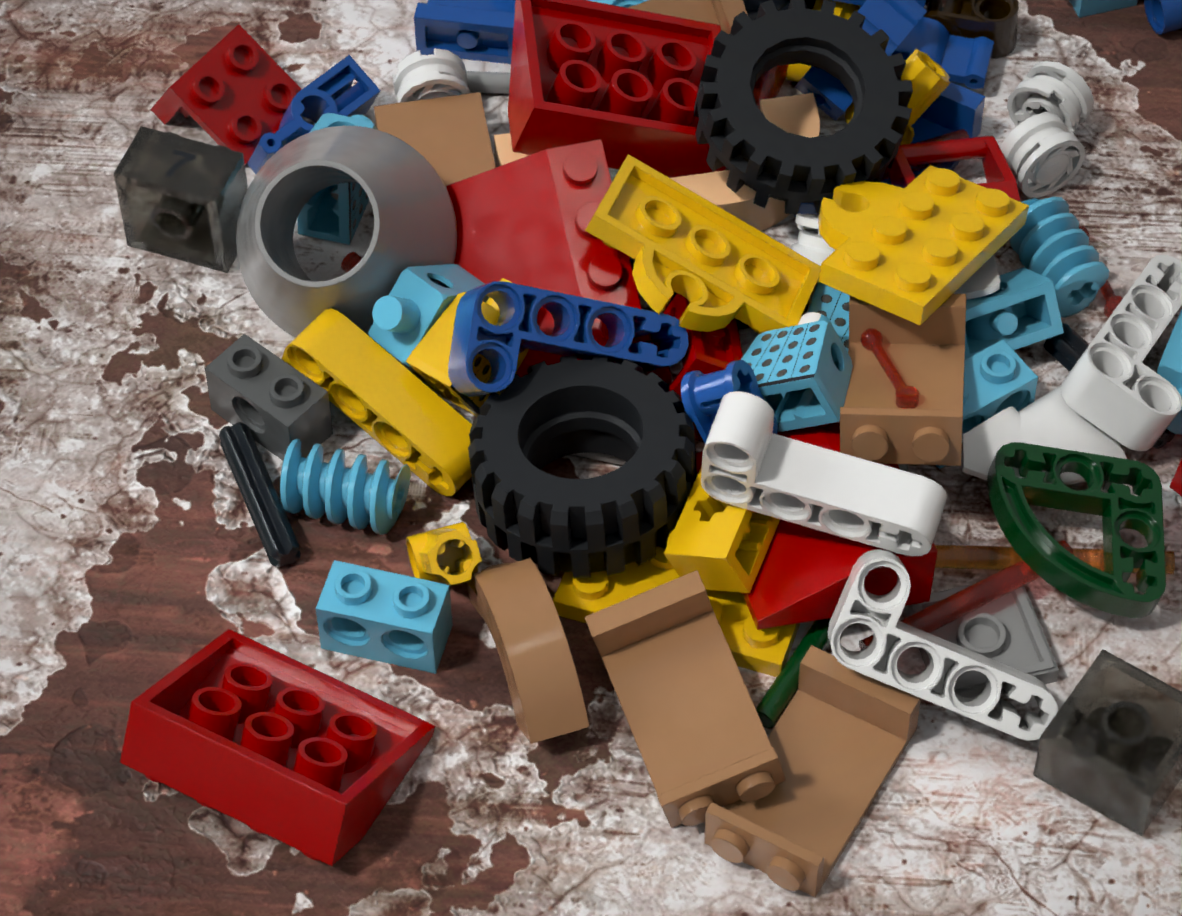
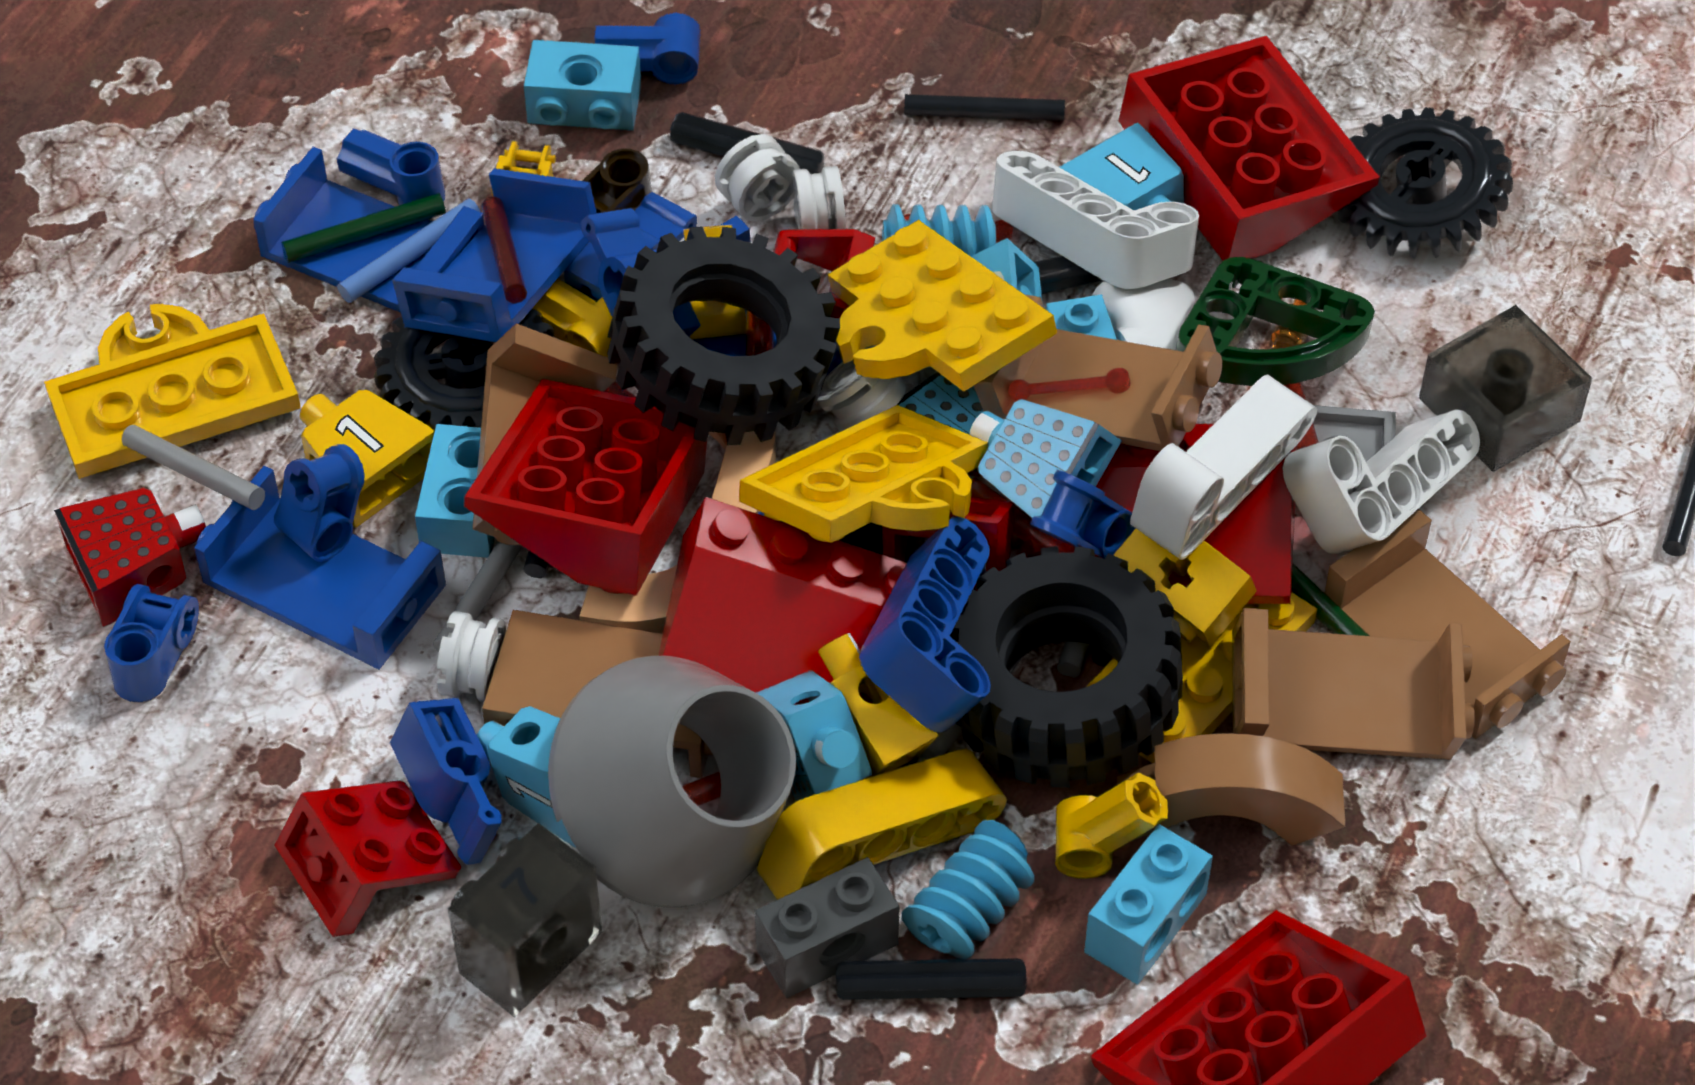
camera: 70 degrees left, 0 degrees up
none -> black axle [670,112,824,174]

